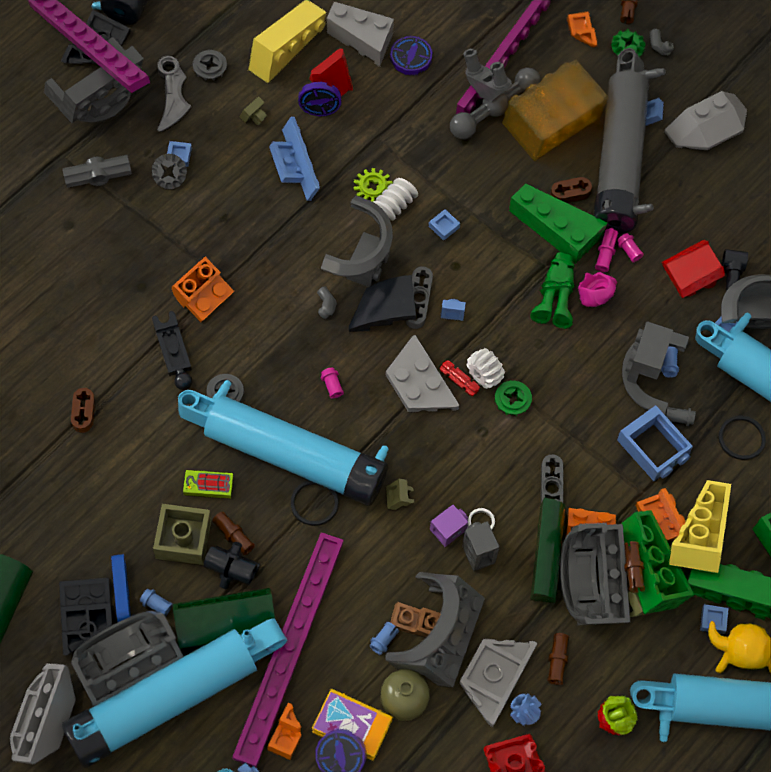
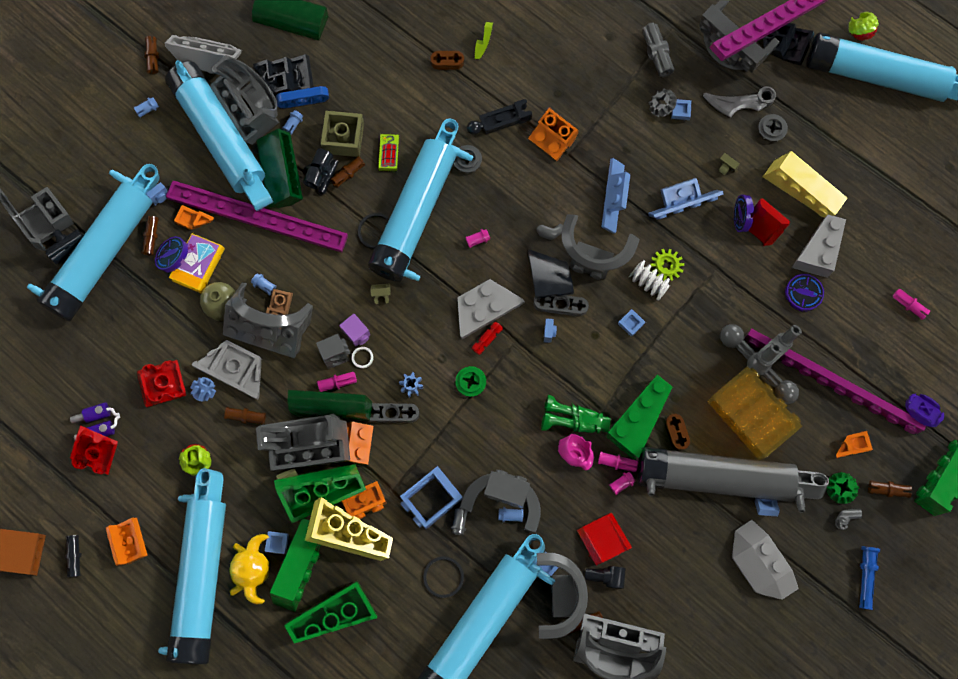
camera: 90 degrees right, 10 degrees up
white gear [467,348,505,389] -> none
reddish brown pin [624,541,645,593] -> none
none -> dark pink axle [317,372,357,392]
none -> medium blue gear [399,372,423,398]
none -> lime slope [475,22,493,59]
none -> medium blue bracket [602,158,630,234]
none -> blue pin [859,546,880,610]

